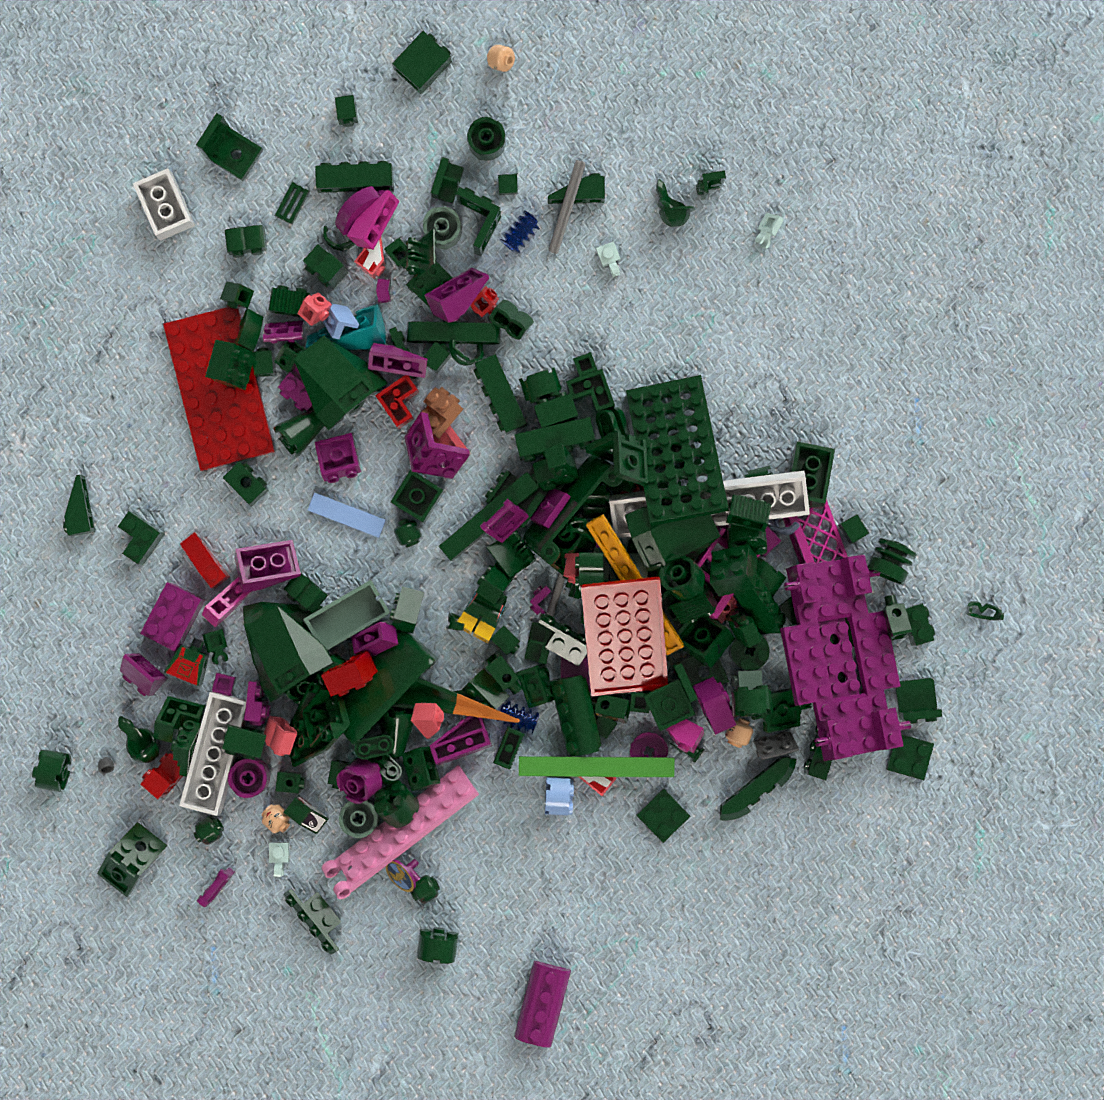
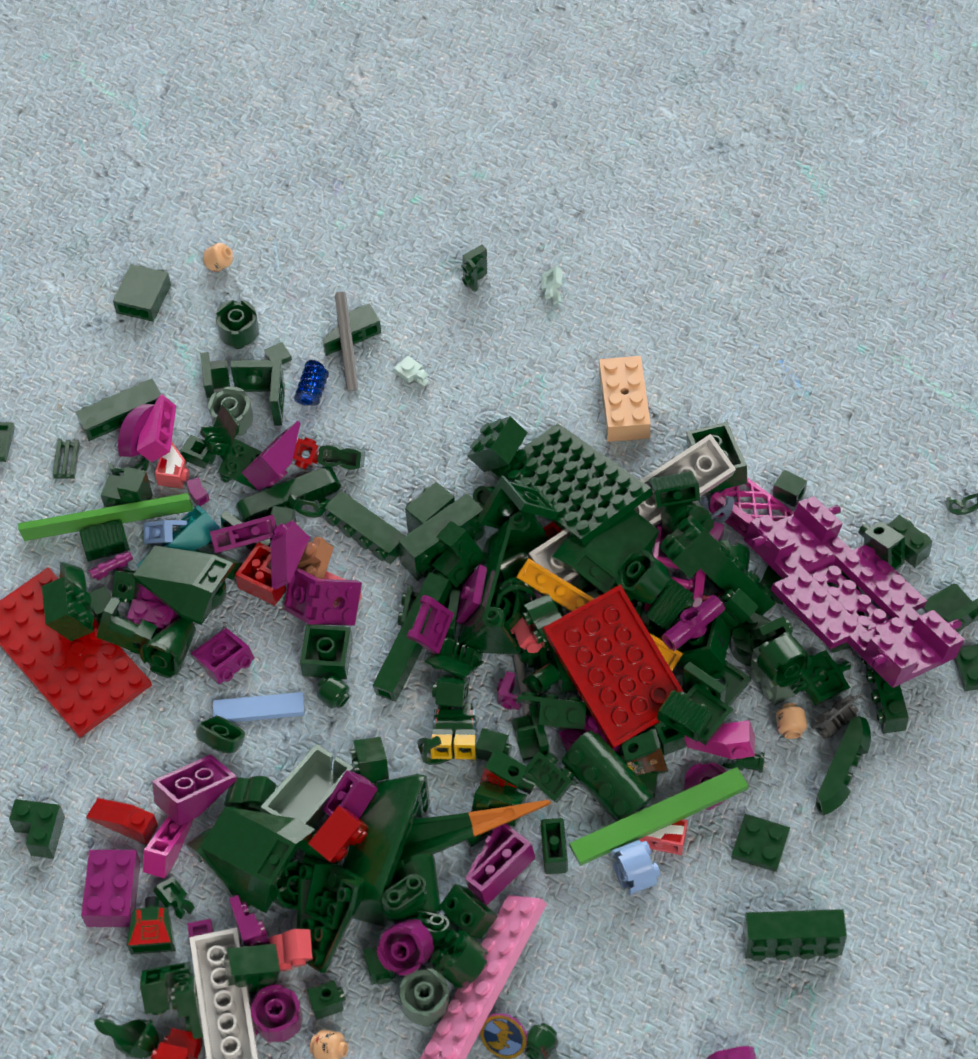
camera: 20 degrees left, 30 degrees down
magenta slope [120,653,168,696] -> none
dark green brick [220,281,254,309] -> none
dark green brick [222,462,269,506] -> none
dark green brick [224,225,267,258] -> none
dark green slope [283,795,329,834] -> none
coral brick [297,292,332,326] -> none
dark green brick [335,95,358,127] -> none
coral slope [411,703,444,739] -> none
clear blue piece [496,700,539,734] -> none
dark green brick [518,367,562,404] -> none
dark green brick [566,369,615,414] -> none
dark green brick [573,352,598,377] -> none
dark green piece [656,179,695,227] -> none
magenta brick [692,677,737,735] -> none
dark green wheel [867,538,917,585] -> none
none -> bright green tile [18,493,193,541]
none -> dark green piece [96,598,158,654]
none -> dark green piece [196,715,245,754]
none -> magenta slope [271,520,310,590]
none -> dark green brick [467,416,528,472]
none -> dark green piece [522,663,560,697]
none -> light nougat brick [599,356,651,442]
none -> dark green brick [657,690,713,742]
none -> magenta piece [661,595,725,651]
none -> dark green piece [743,909,847,961]
none -> dark green bracket [749,616,793,641]

